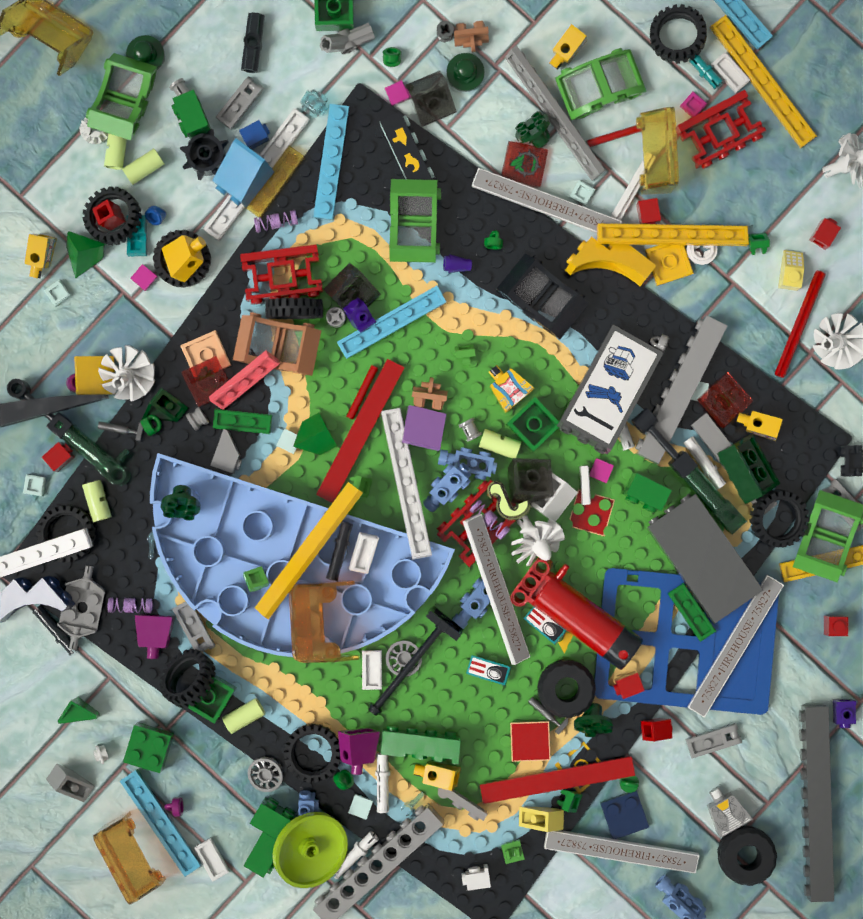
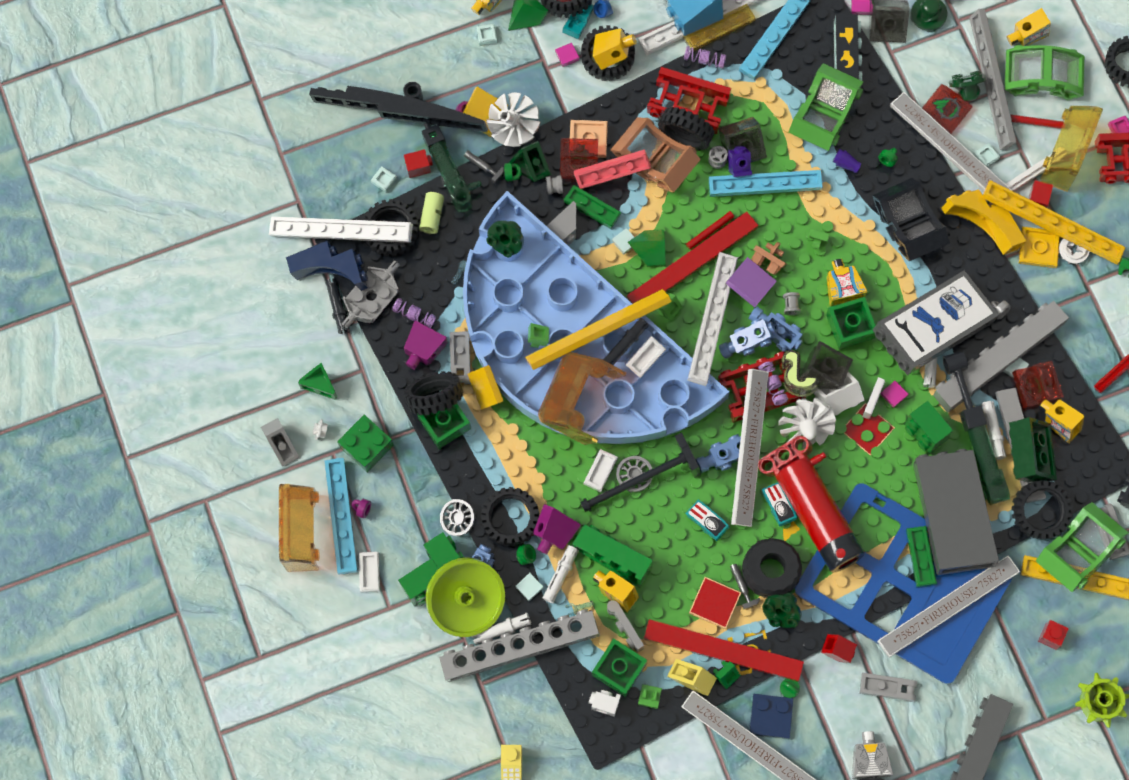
camera: 30 degrees right, 15 degrees down
yellowish green pin [222,698,266,734] -> none
yellowish green pin [479,429,521,459] -> none
red brick [613,671,645,699] -> none
dark purple brick [833,699,856,728] -> none
none -> yellow tile [467,365,503,410]
none -> green brick [592,638,647,697]

